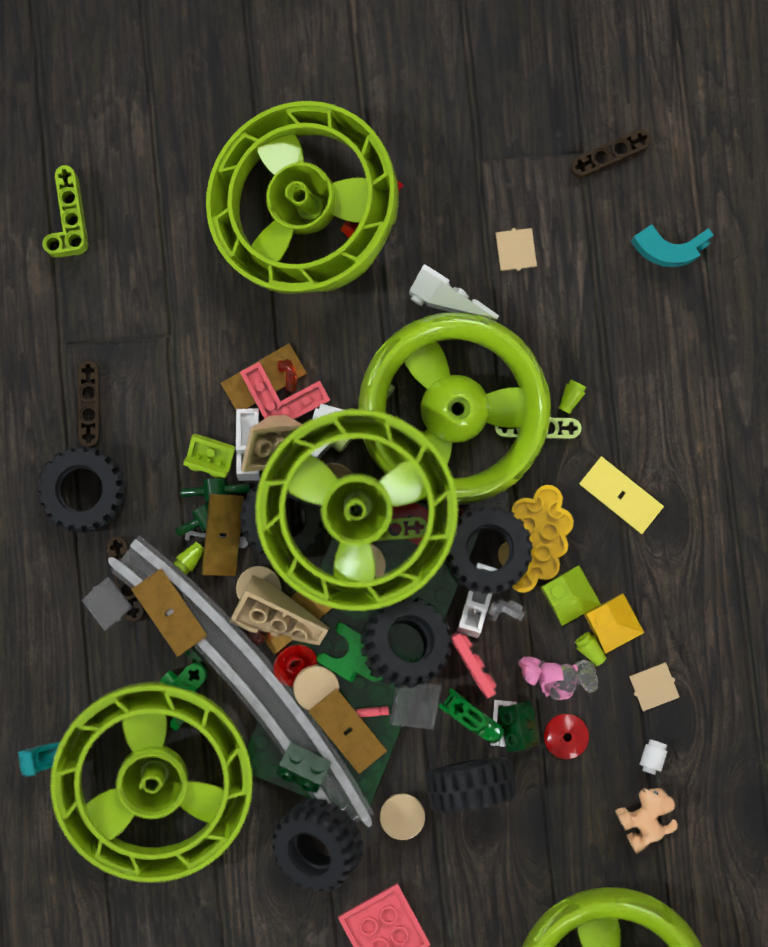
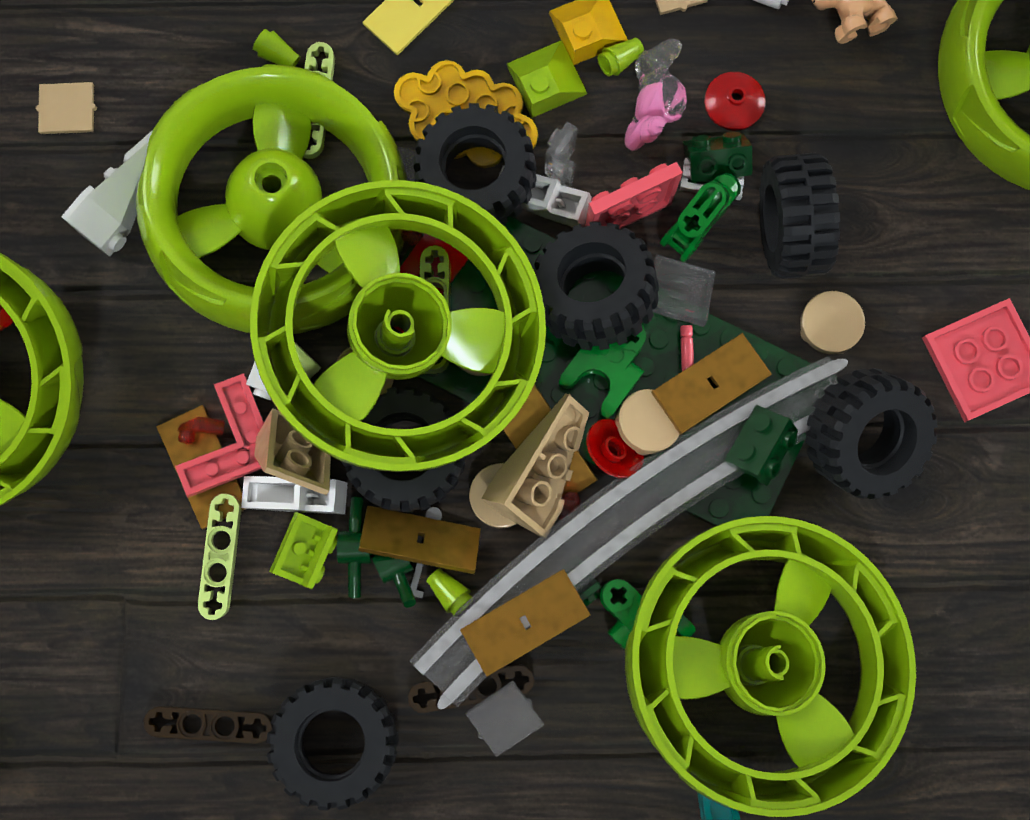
camera: 85 degrees left, 5 degrees down
none -> yellowish green beam [198,494,242,620]

